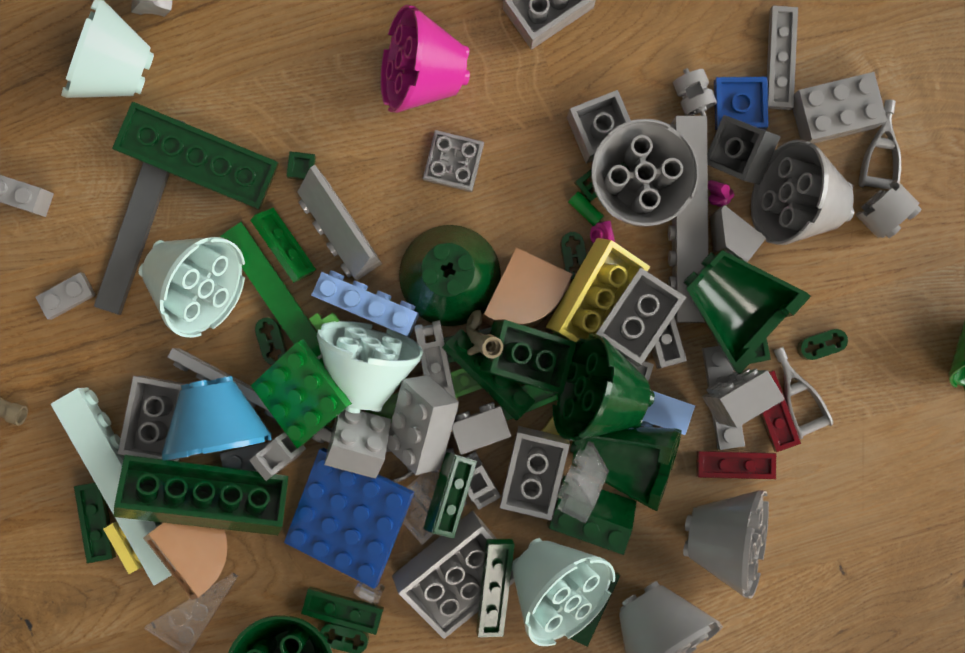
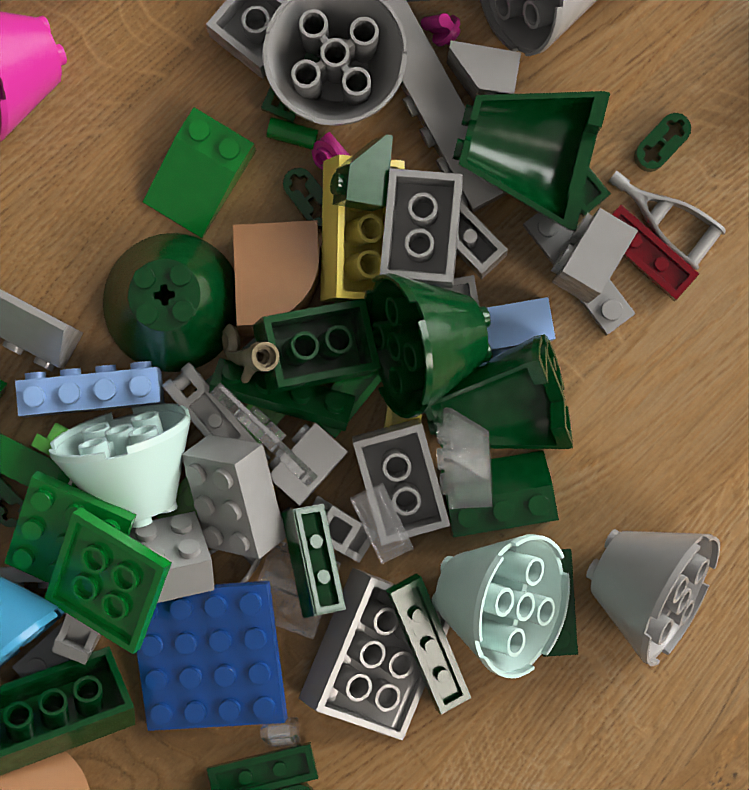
camera: 35 degrees left, 0 degrees up
light grey tile [423,130,484,192] -> none
light grey cone [683,490,769,599] -> none
dark red plate [696,451,777,479] -> none
none -> green plate [44,507,172,654]
none -> green slope [143,107,256,238]
none -> clear wing [210,383,318,487]
none -> slope [330,134,393,211]
none -> clear tile [350,483,414,564]

